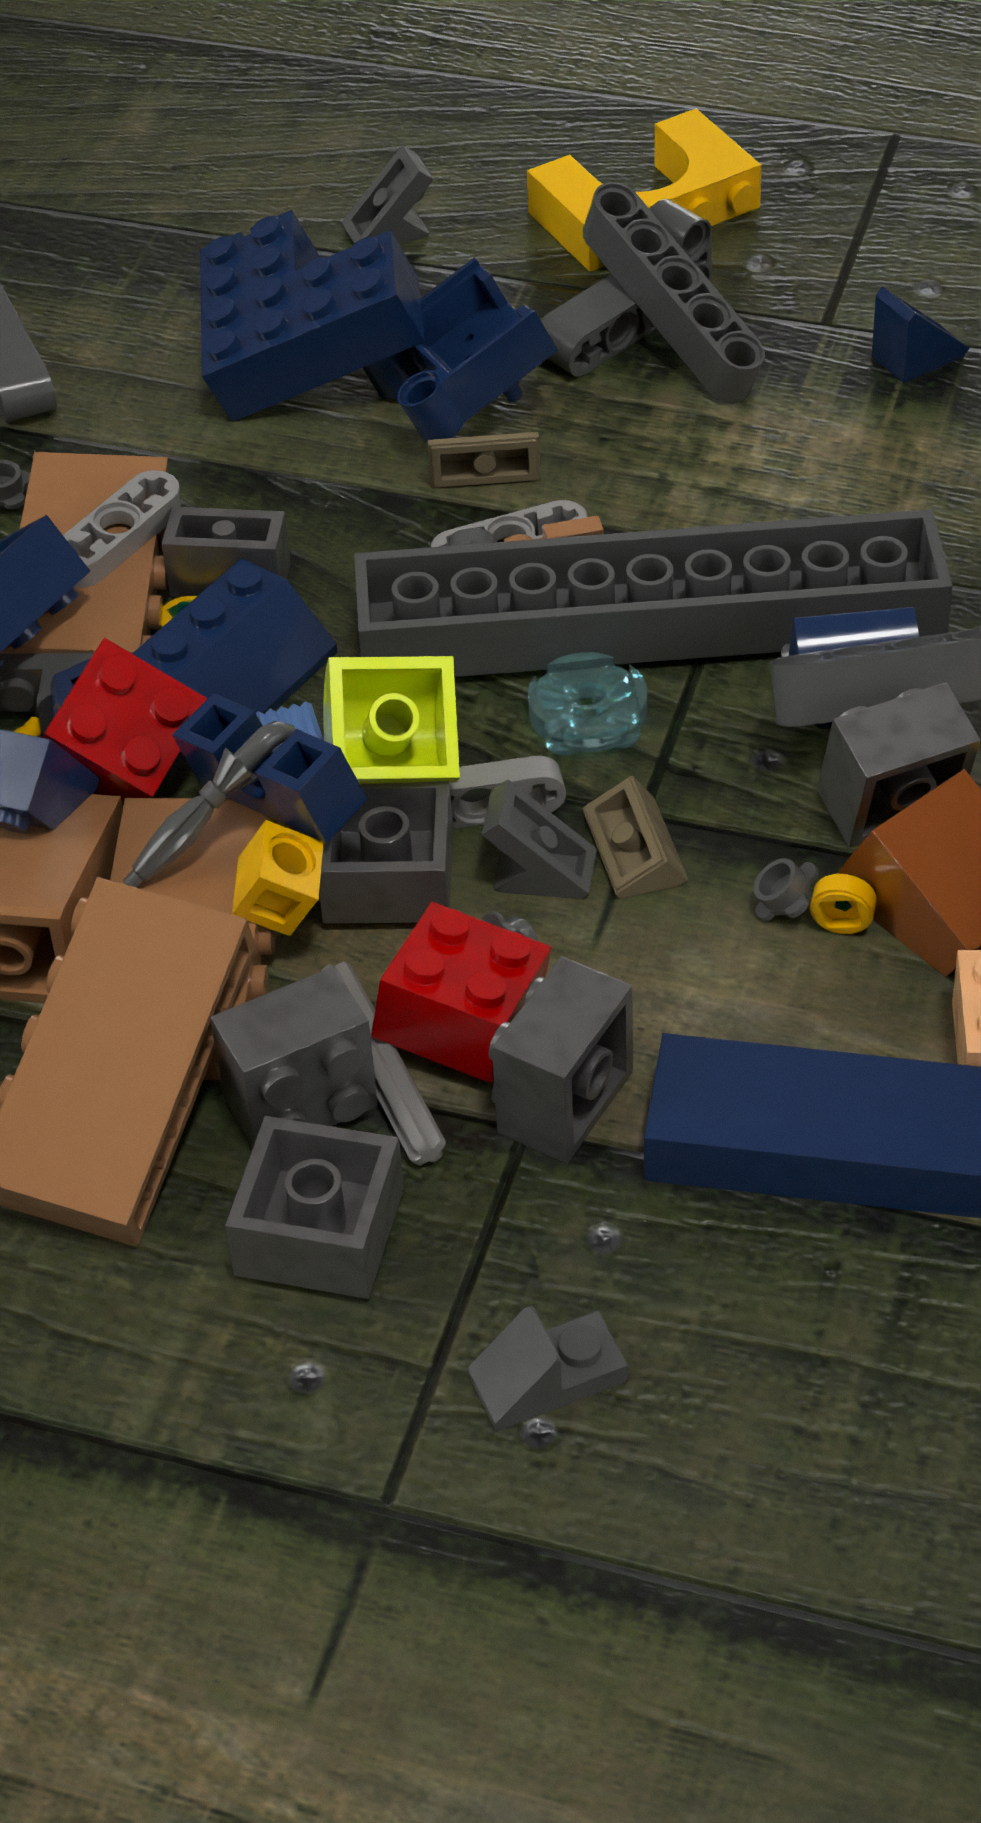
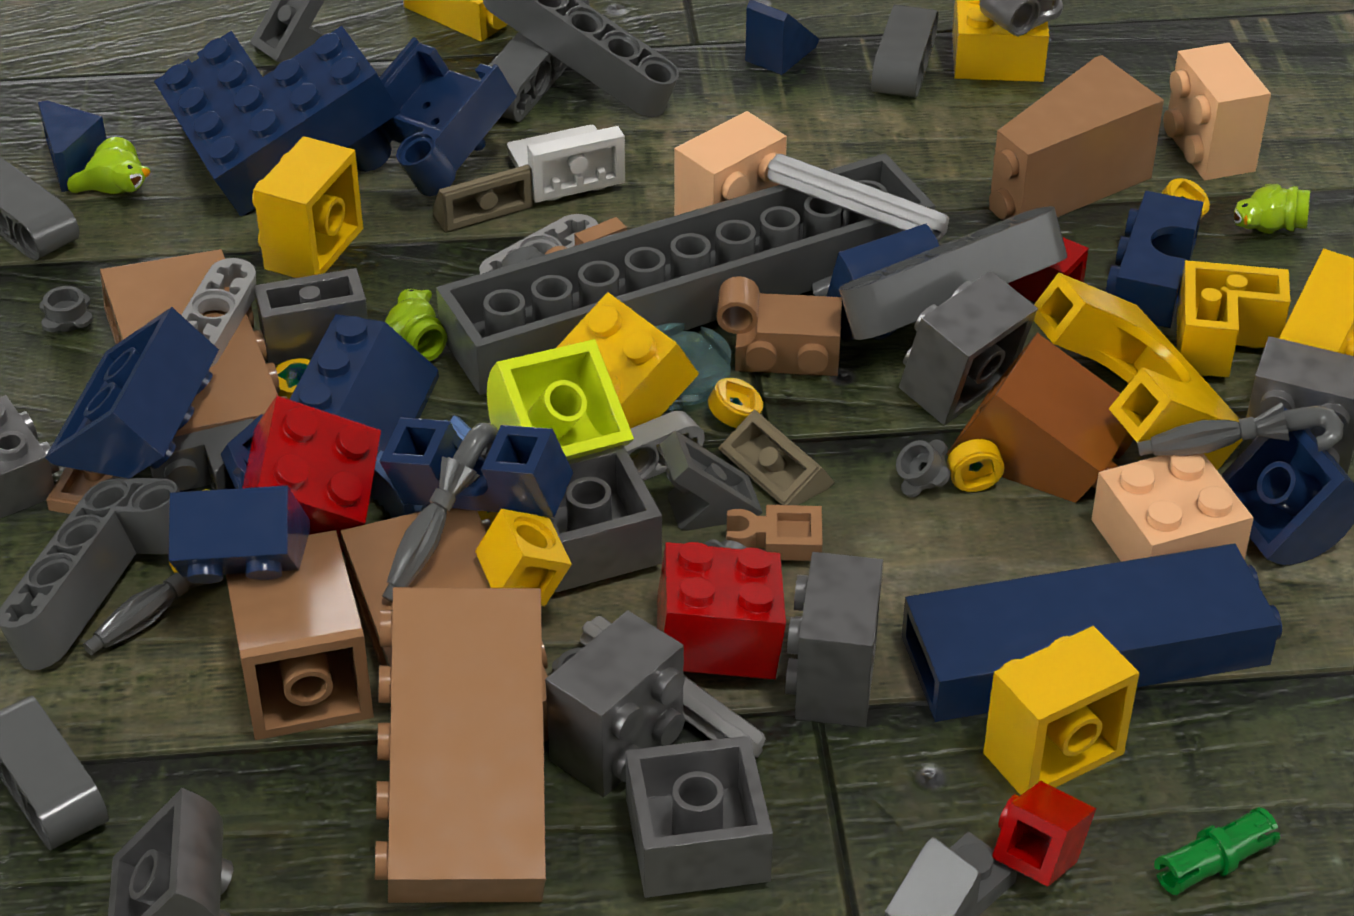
camera: 25 degrees left, 5 degrees down
none -> dark blue slope [38,100,106,192]
none -> lime animal [67,137,151,194]
none -> yellow brick [252,136,363,278]
none -> lime animal [385,289,447,361]
none -> white bracket [507,125,625,203]
none -> yellow brick [556,292,699,429]
none -> light nougat brick [674,111,787,216]
none -> yellow tile [708,378,763,428]
none -> medium nougat hinge [717,276,842,376]
none -> medium nougat plate [726,505,822,561]
none -> light grey axle [767,154,949,242]
none -> yellow brick [983,626,1140,795]
none -> red brick [992,780,1096,887]
none -> green pin [1154,807,1280,895]

